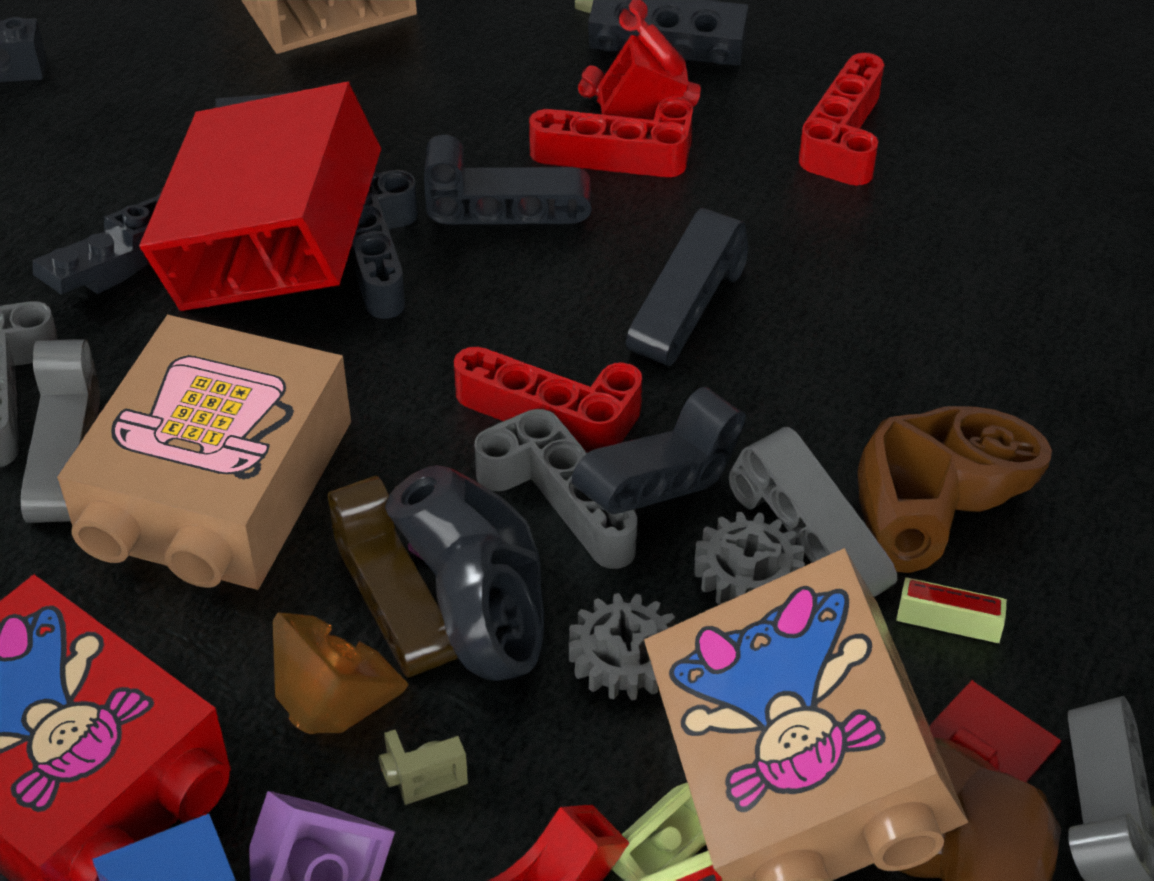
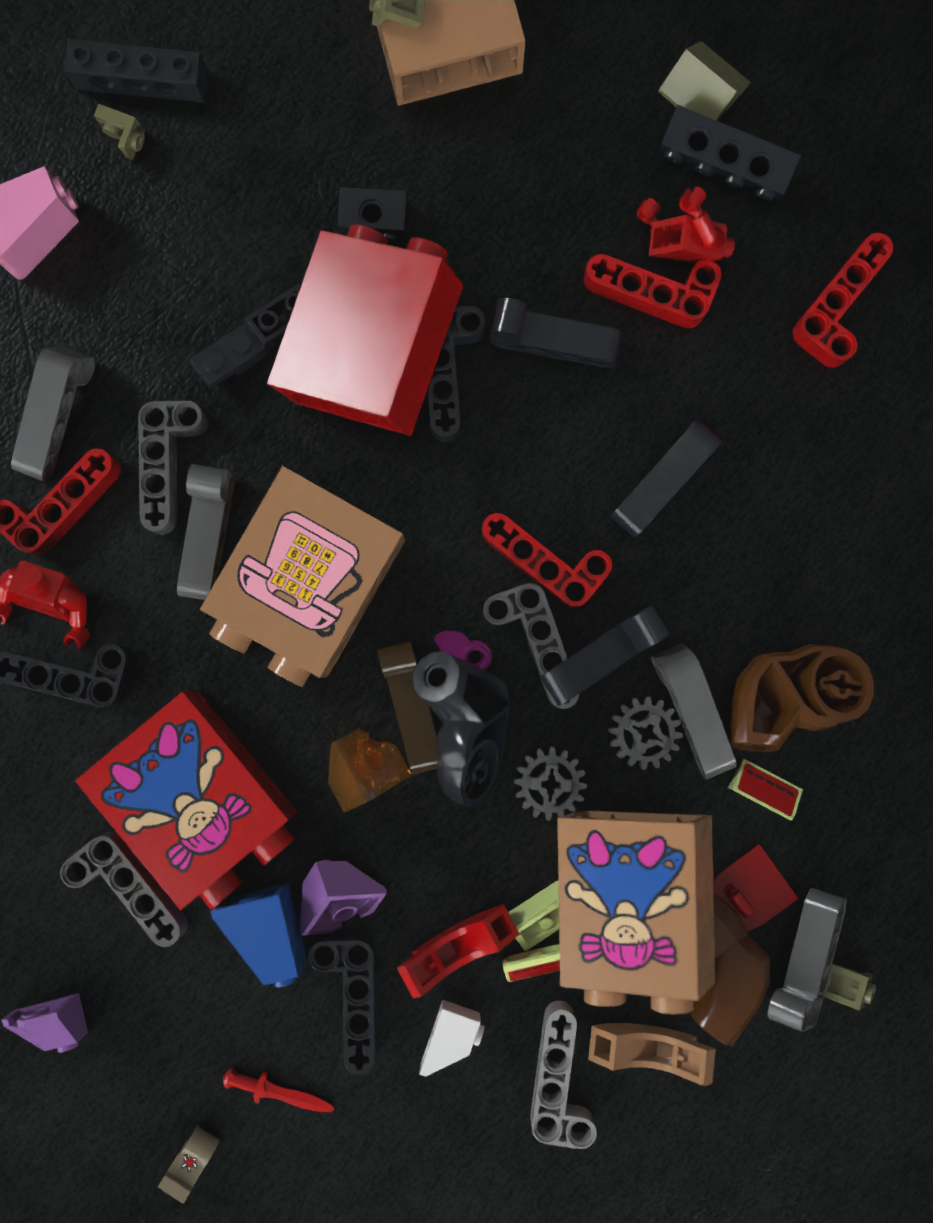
camera: 15 degrees right, 40 degrees up
olive bracket [379,730,468,805] -> none

